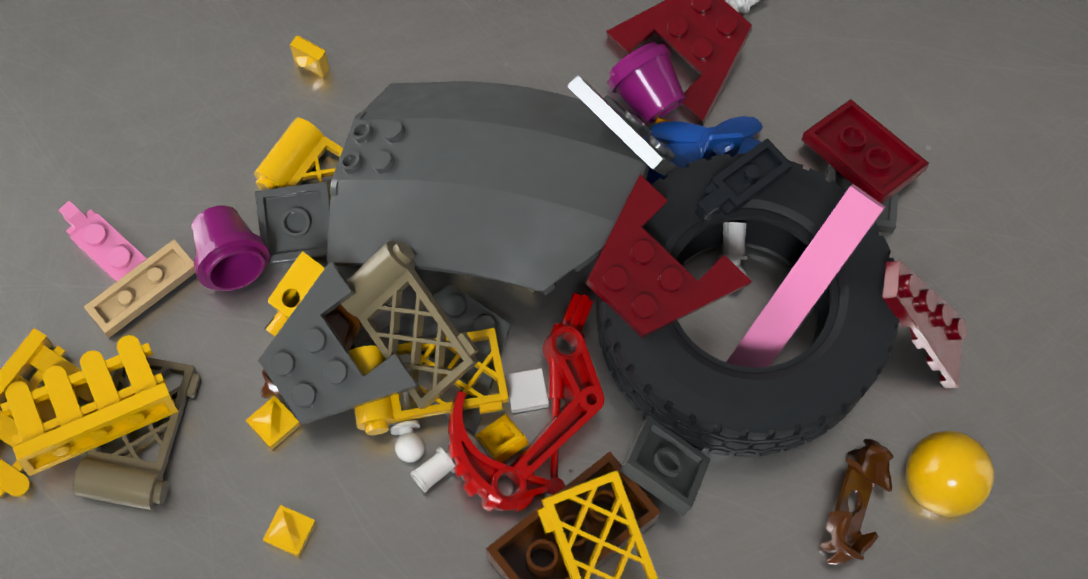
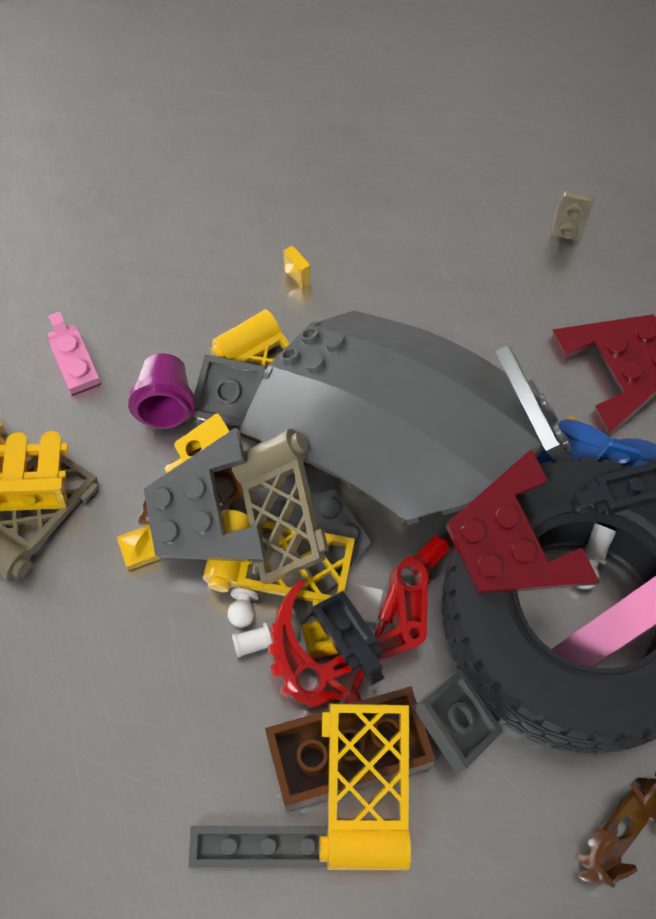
camera: 25 degrees right, 5 degrees down
tan plate [83,239,195,338] -> none
yellow tile [263,505,317,558] -> none
magenta piece [607,42,686,124] -> none
none -> black hinge [311,591,385,686]

